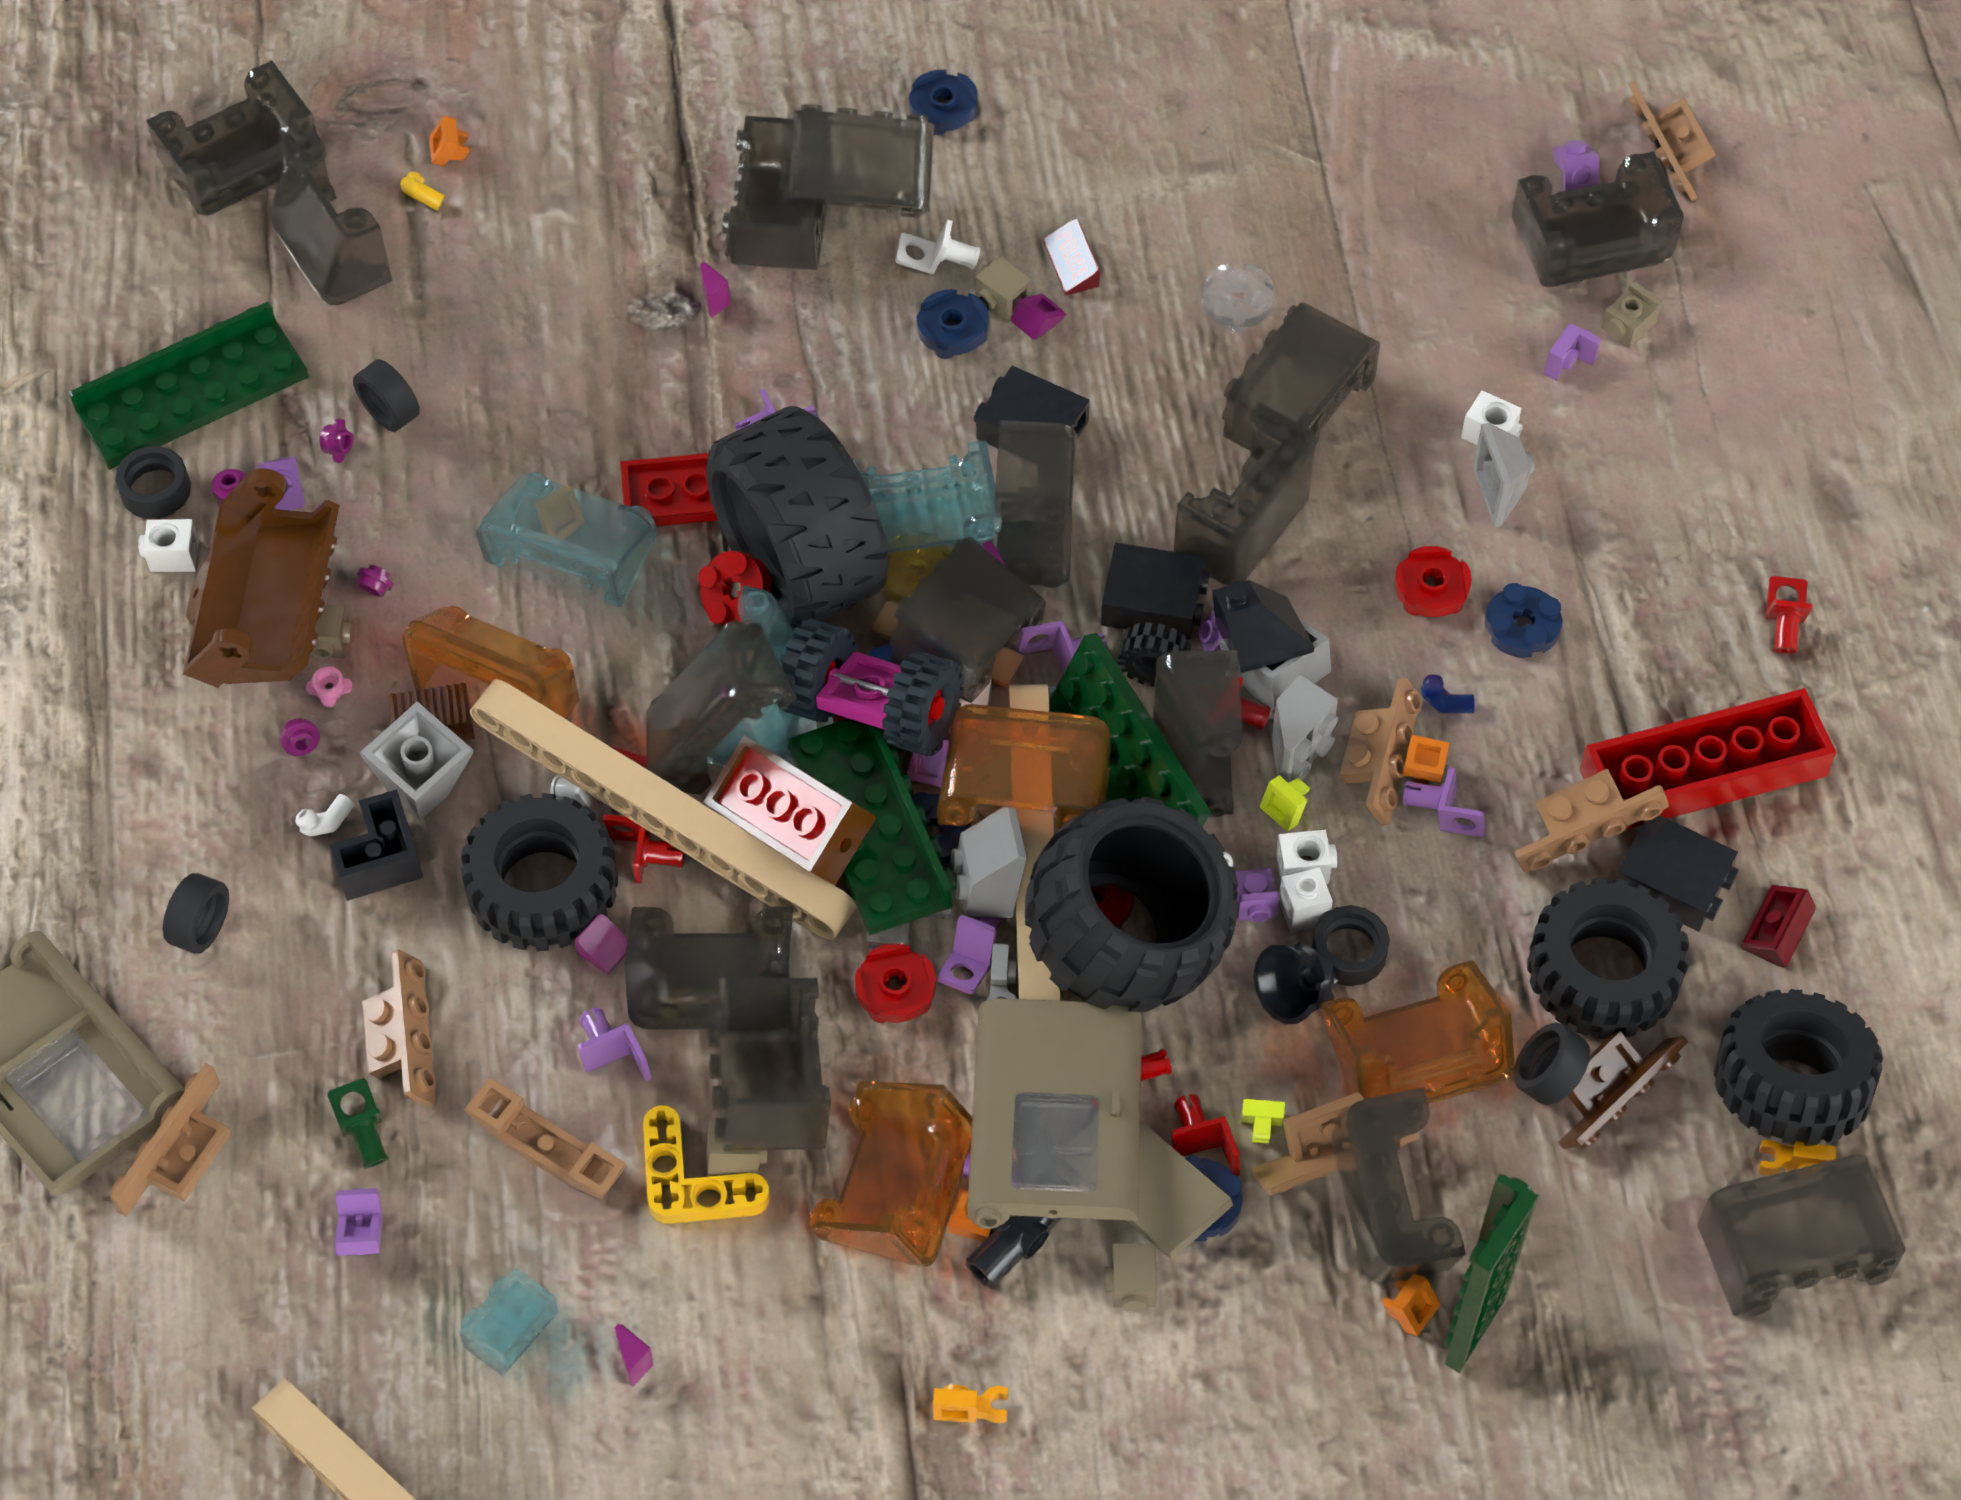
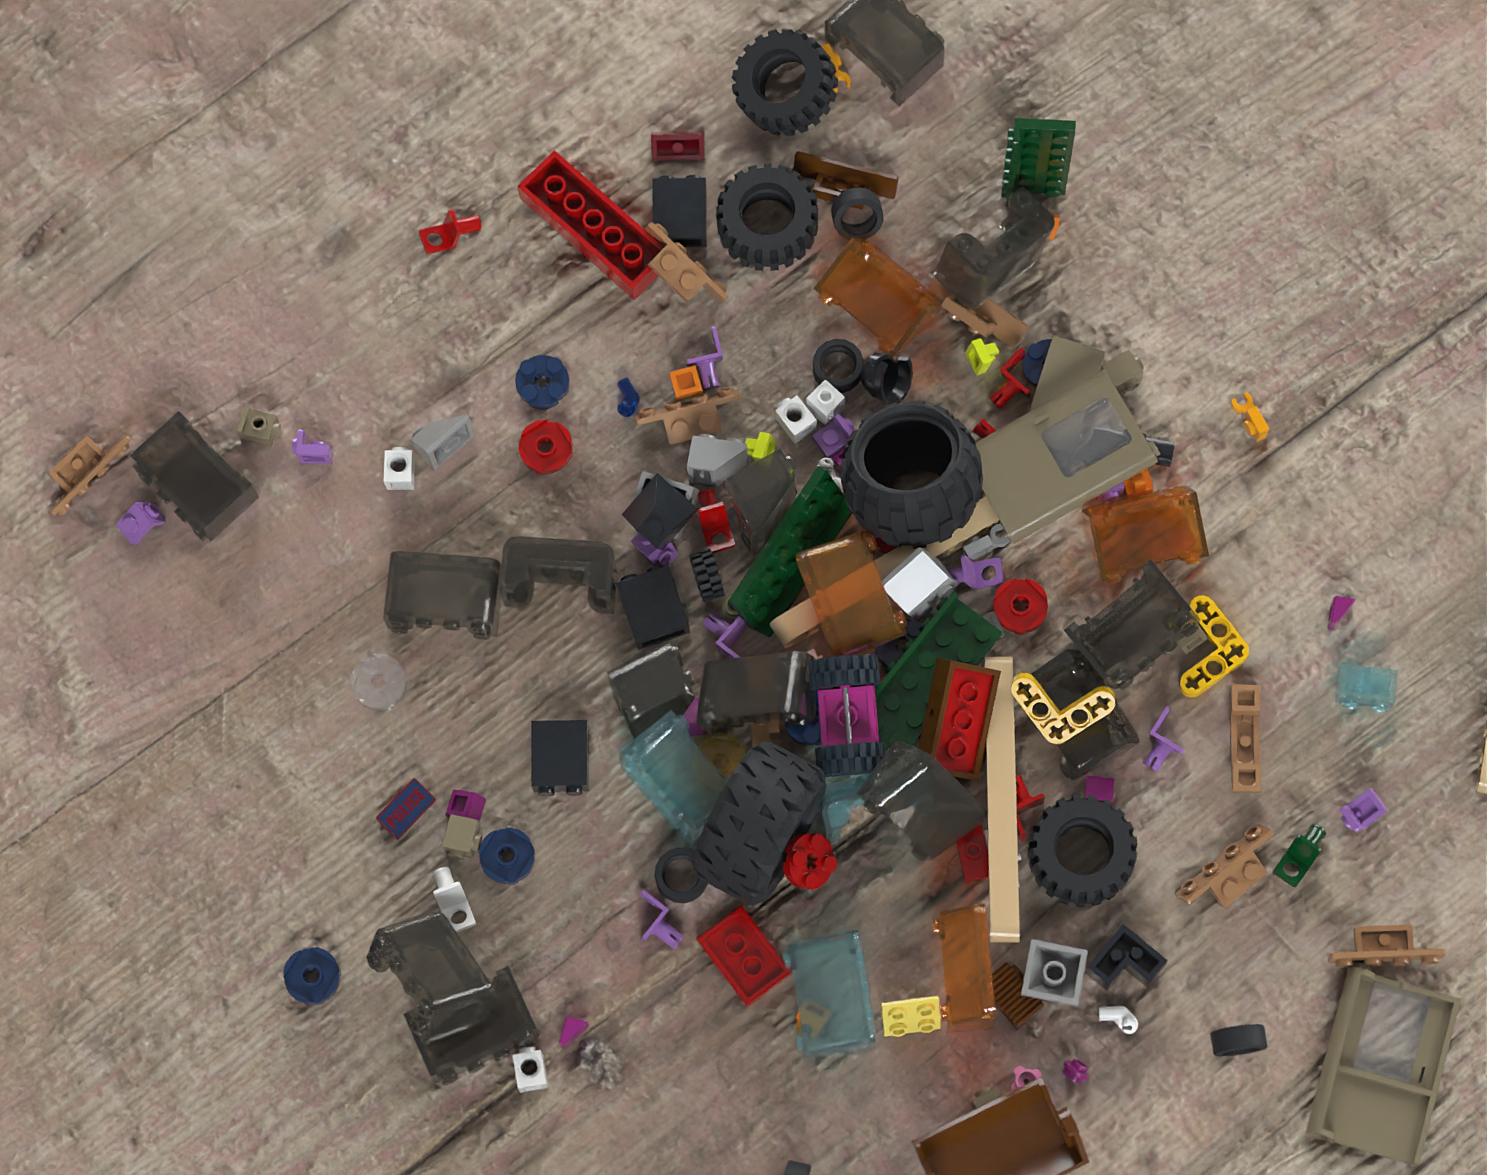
camera: 115 degrees left, 15 degrees up
magenta plate [356,564,394,597] -> none
none -> white brick [513,1047,549,1093]
none -> light yellow hinge [881,996,941,1037]
none -> yellow beam [1011,673,1115,744]

